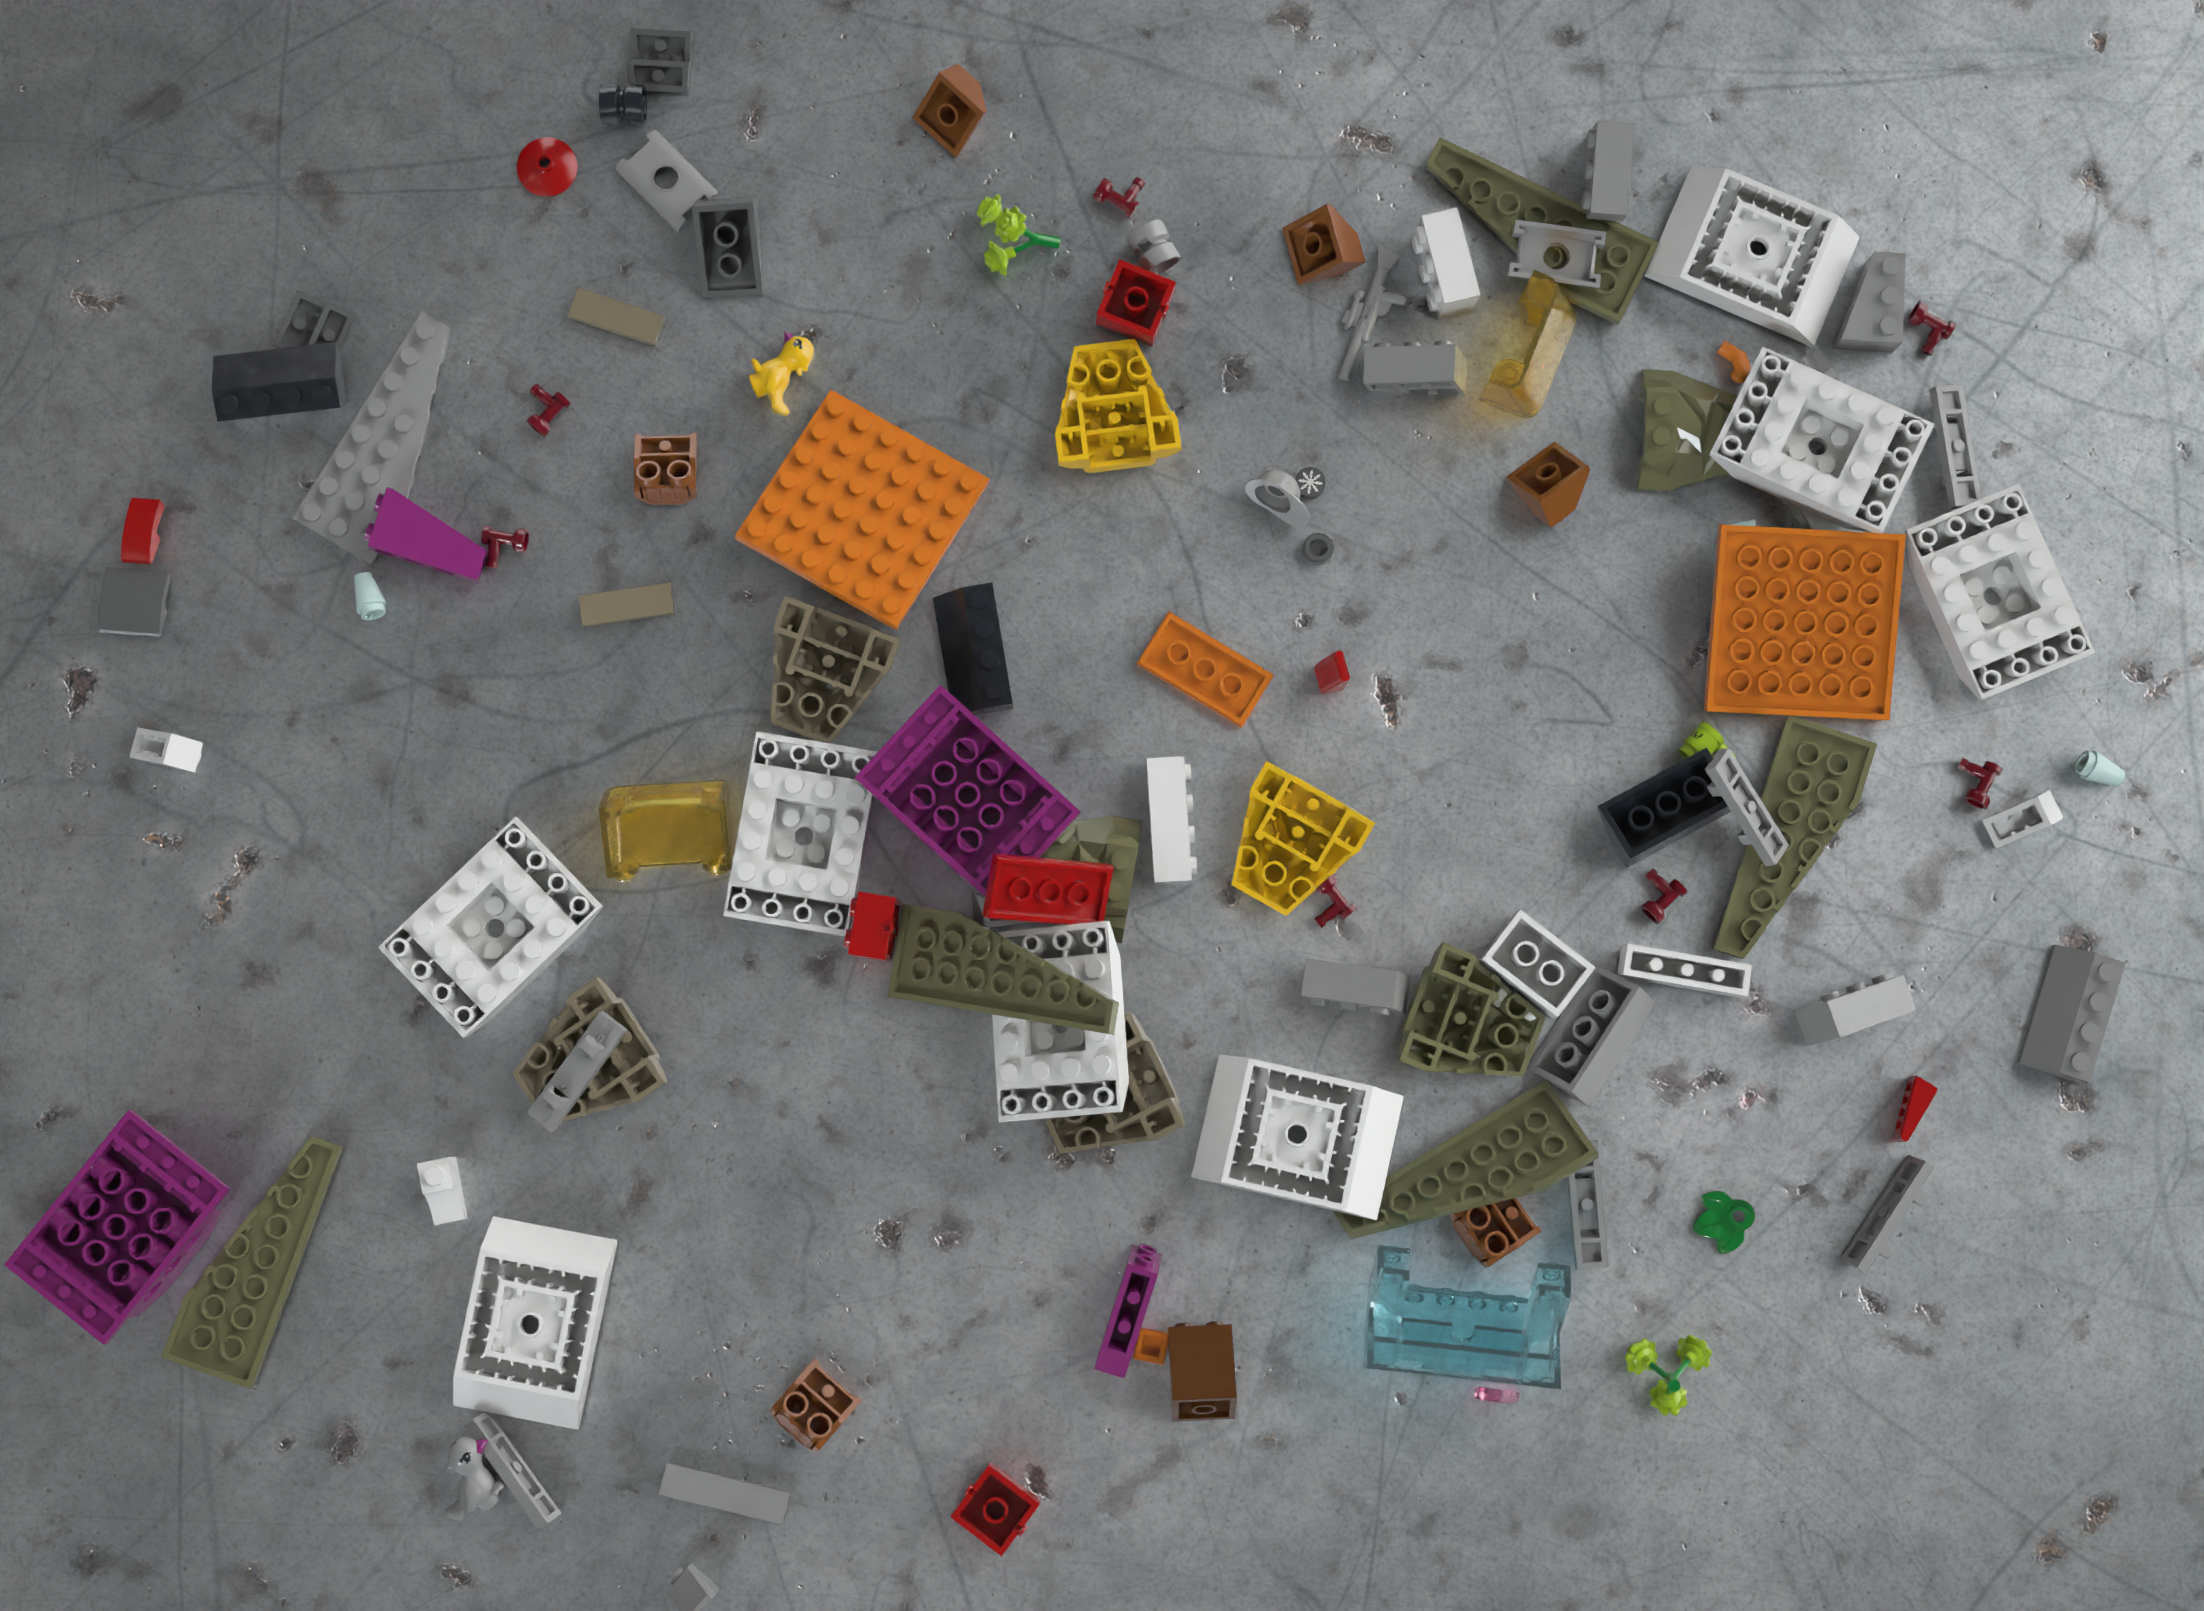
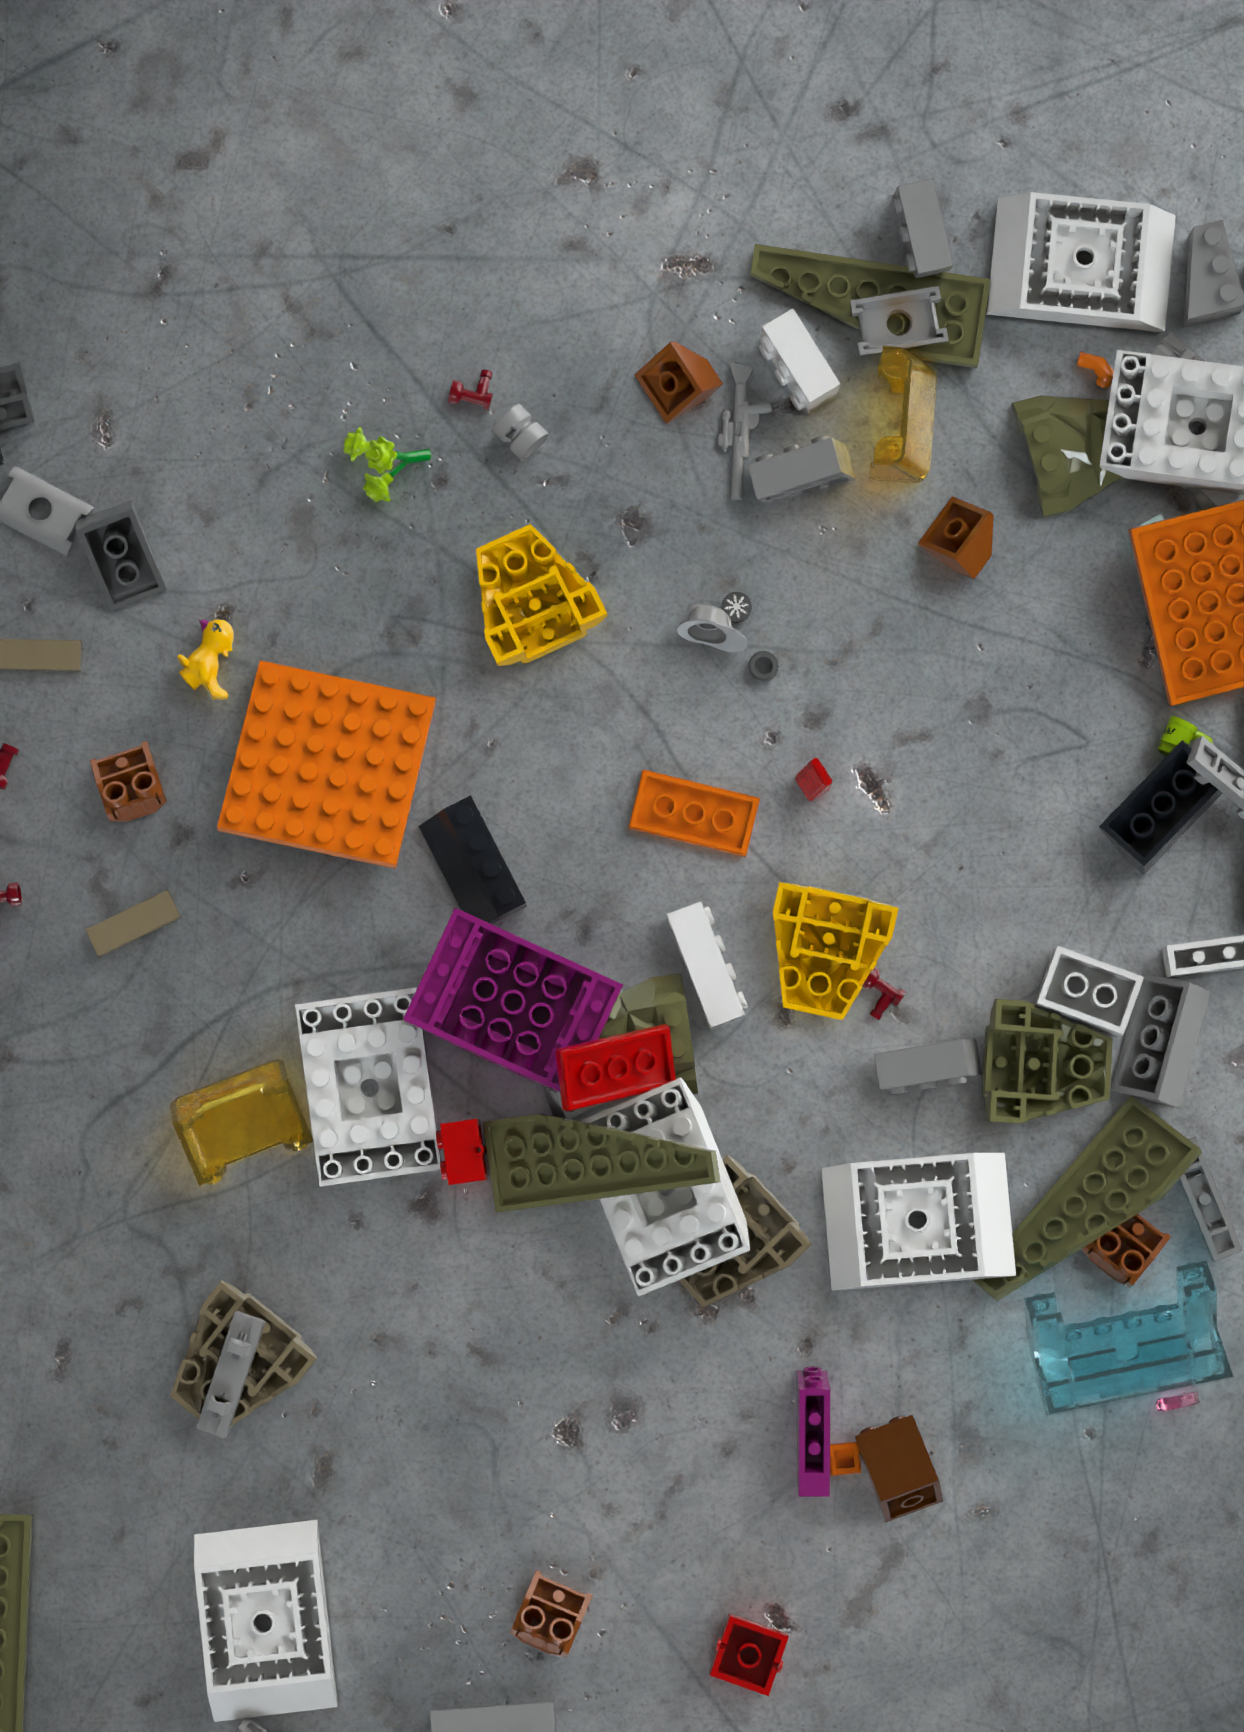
camera: 15 degrees left, 0 degrees up
white slope [378,816,603,1038] -> none
white arch [417,1157,468,1225] -> none
dark tan wedge [771,595,902,744] -> none
dark orange slope [912,64,987,158] -> none
red brick [1096,259,1176,347] -> none
dark red piece [1641,868,1687,924] -> none

